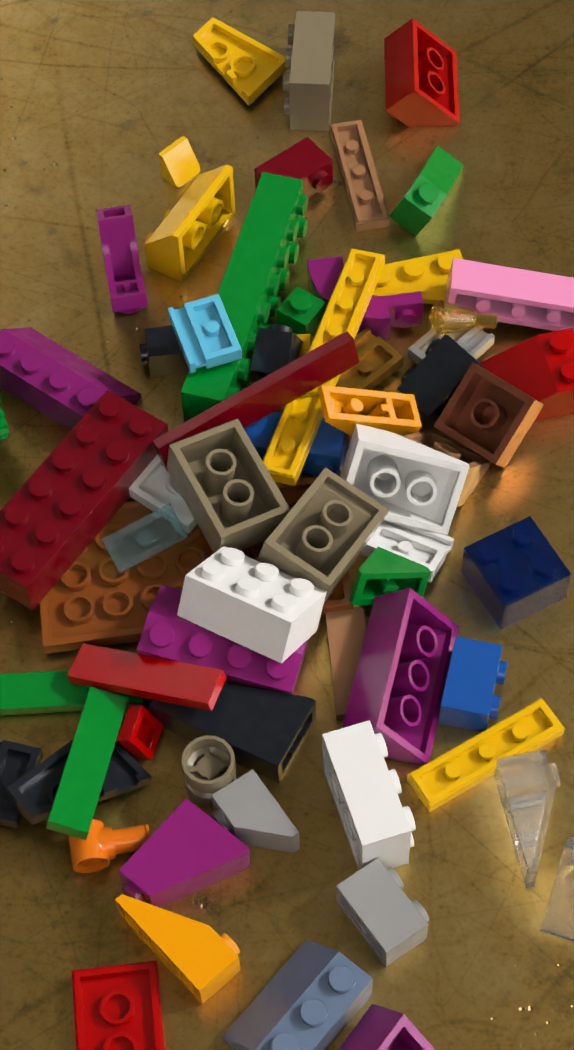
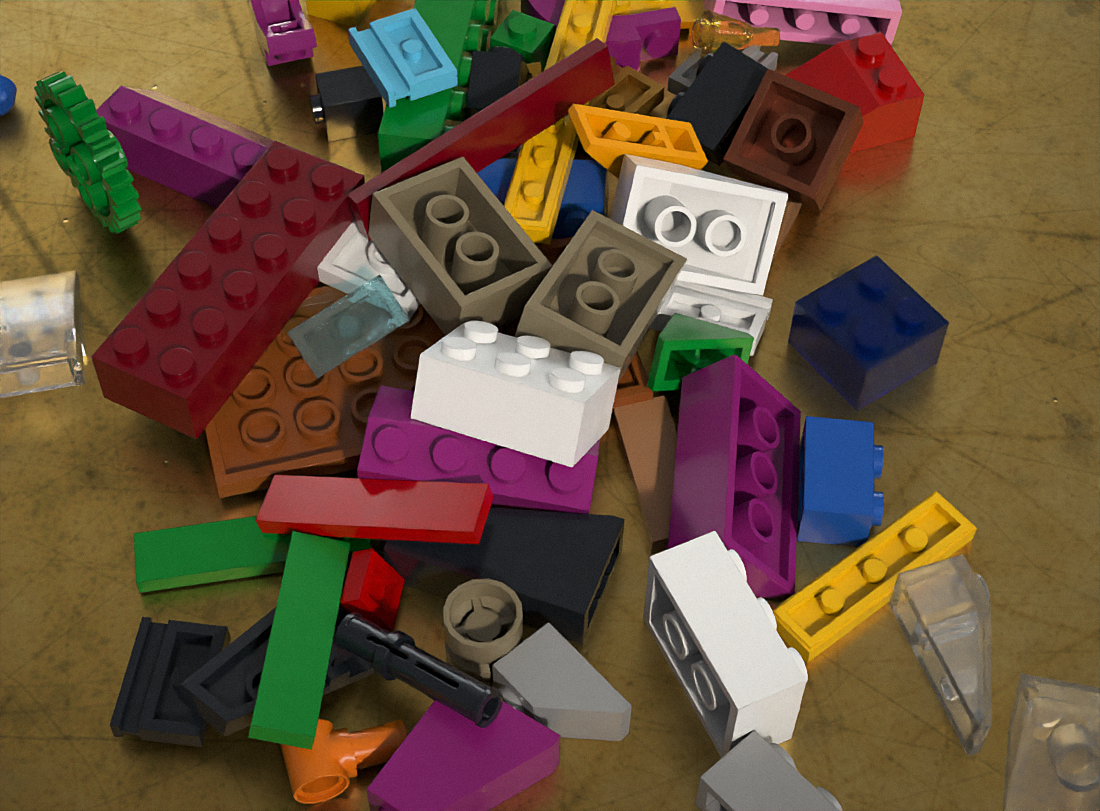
camera: 10 degrees left, 5 degrees down
none -> black pin [335,612,503,728]

